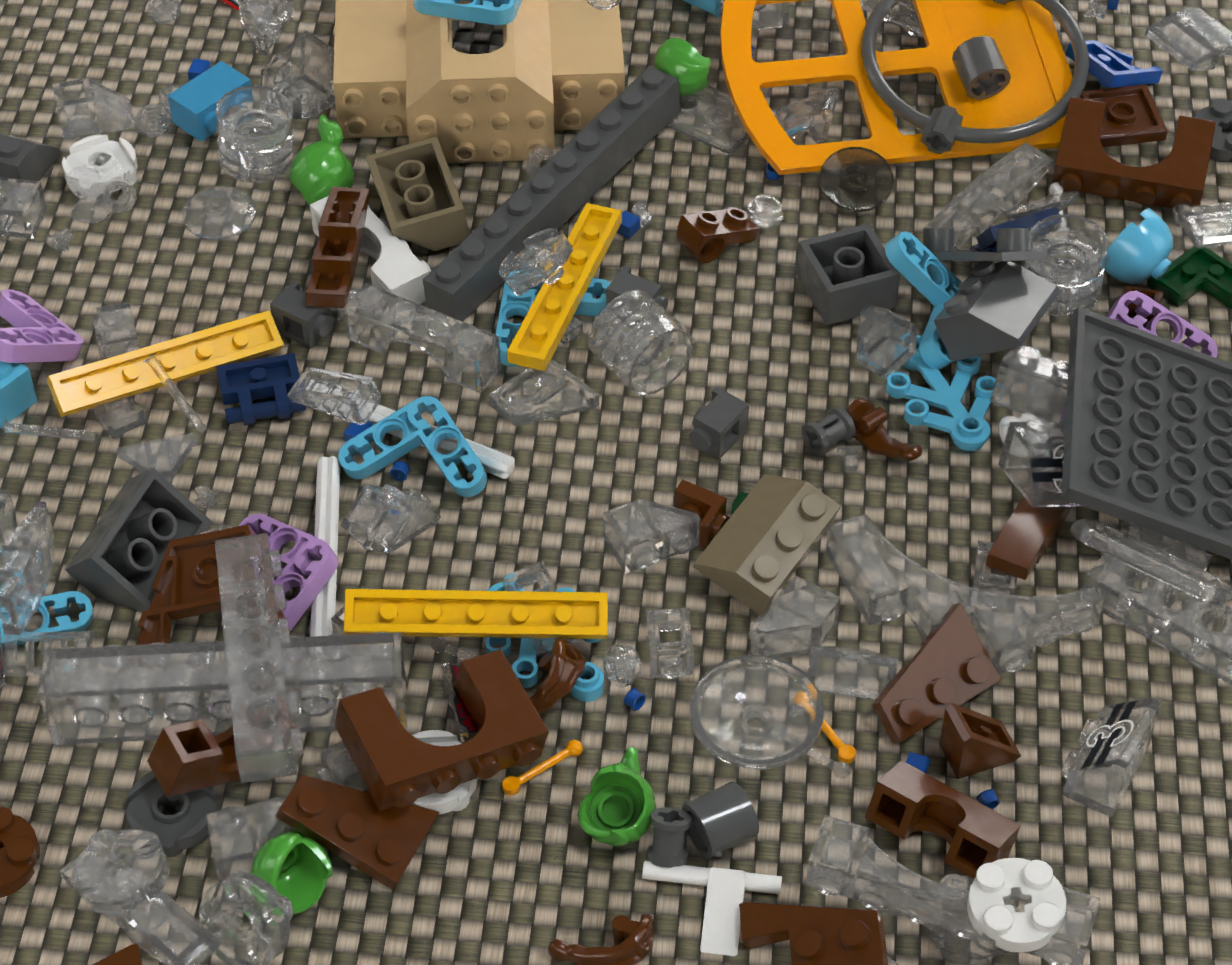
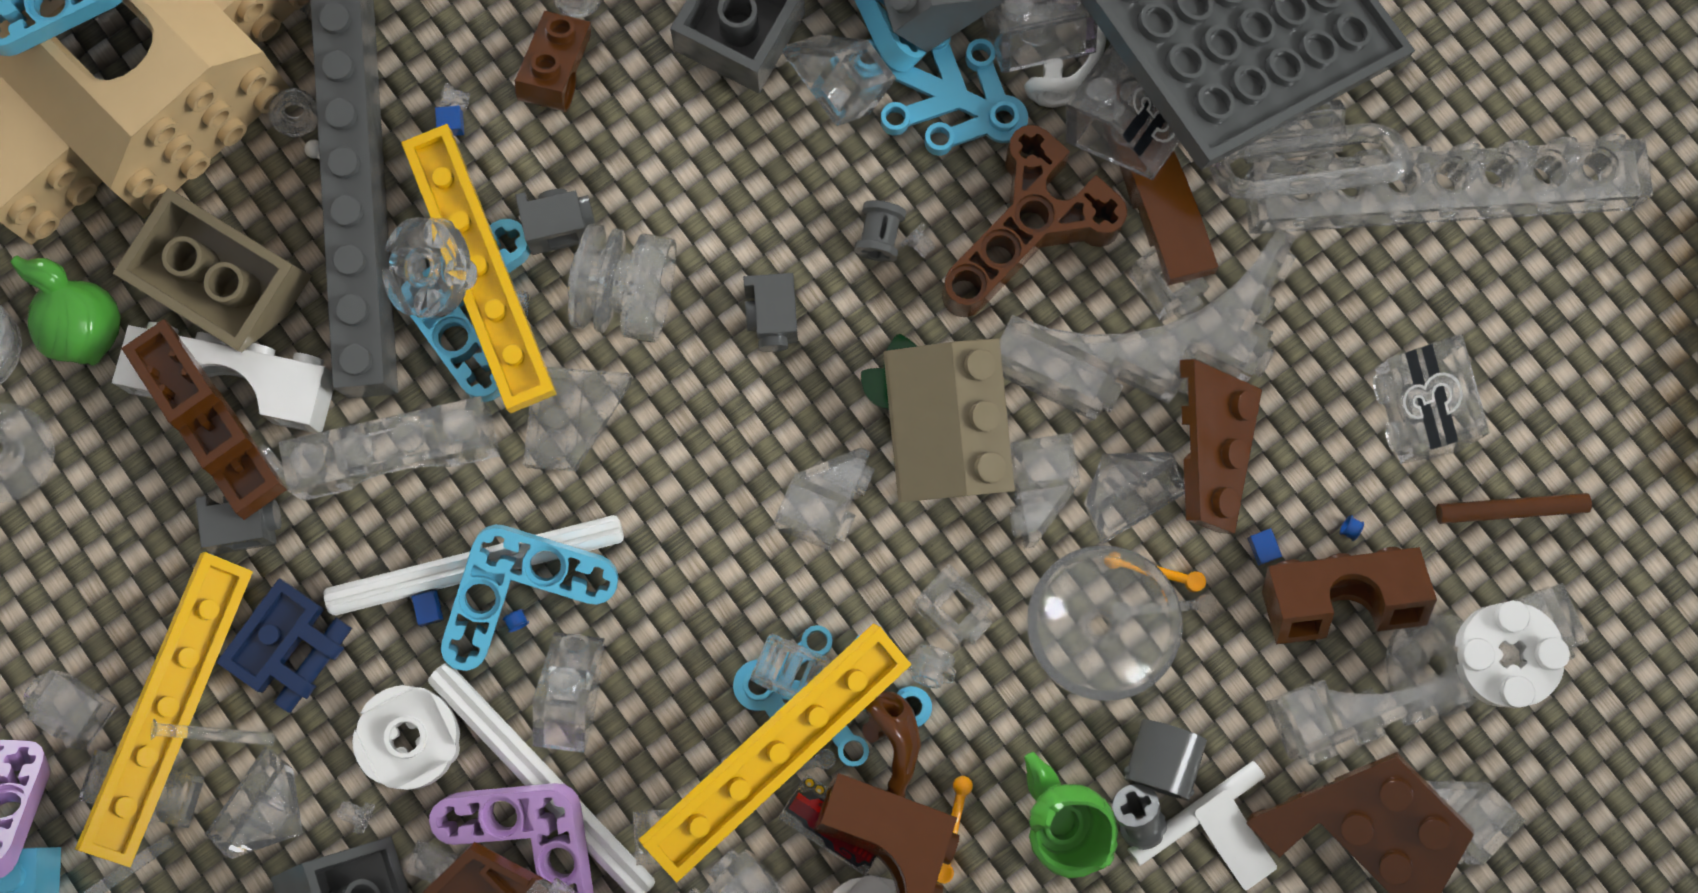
camera: 45 degrees left, 30 degrees up
clear slope [288,367,381,425] -> none
blue piece [624,688,646,711] -> none
reddish brown bracket [675,479,730,549] -> none
reddish brown piece [847,398,922,461] -> none
reddish brown slope [939,703,1021,779] -> none
none -> white plate [352,685,460,790]
none -> reddish brown beam [942,125,1127,317]
none -> reddish brown bar [1436,493,1592,524]

